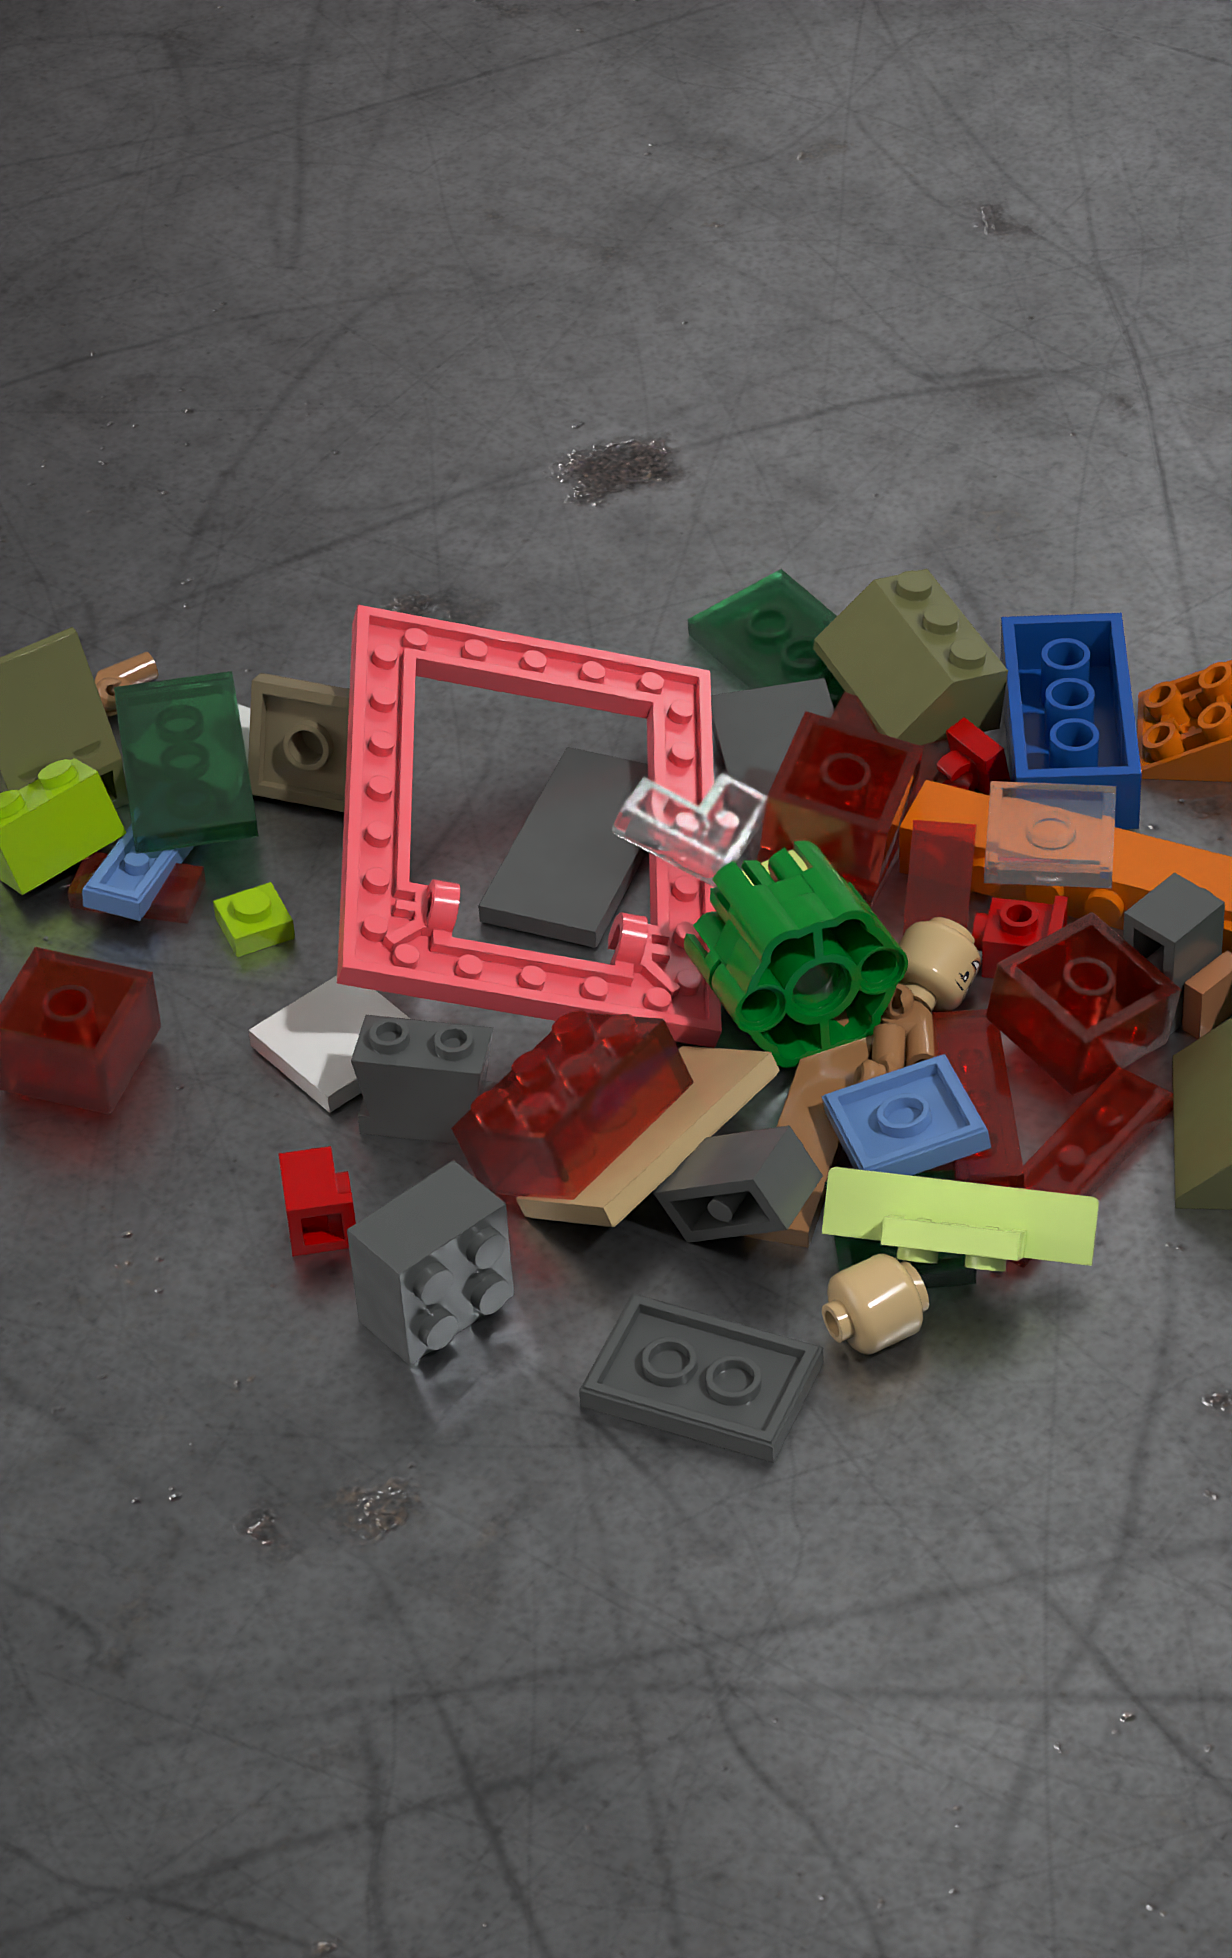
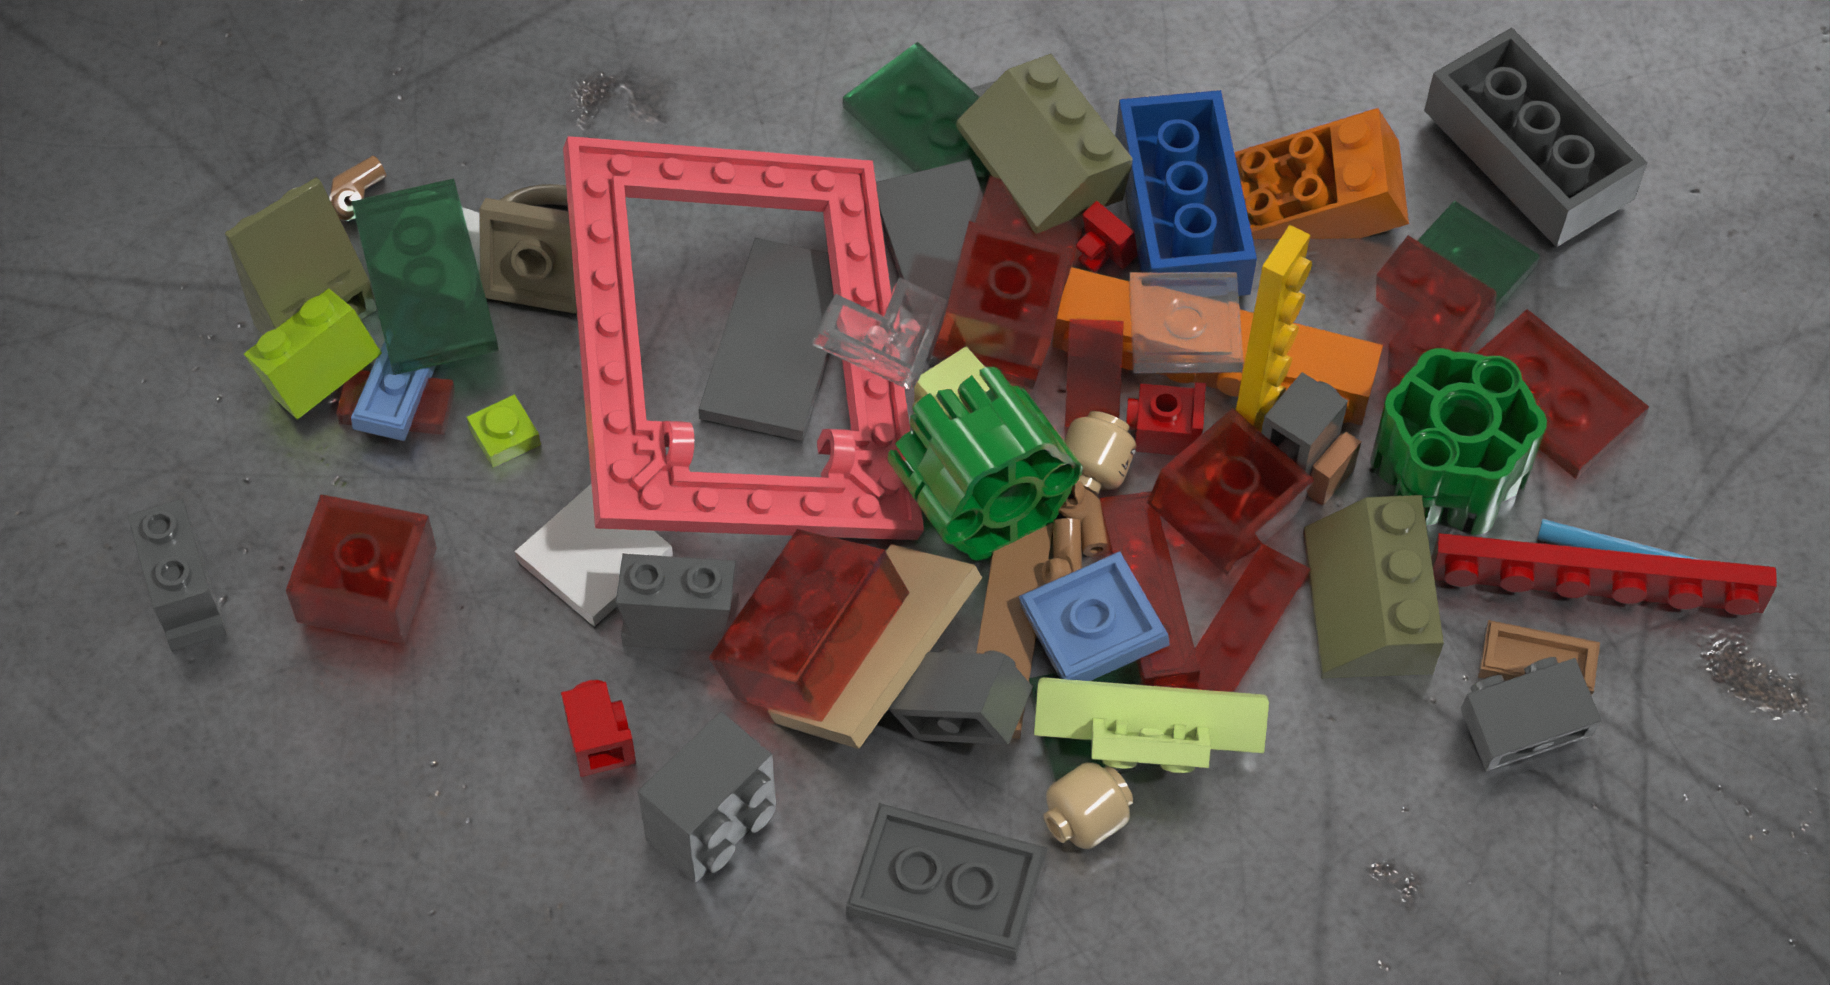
camera: 10 degrees left, 15 degrees up
none -> yellow plate [1228,225,1312,460]

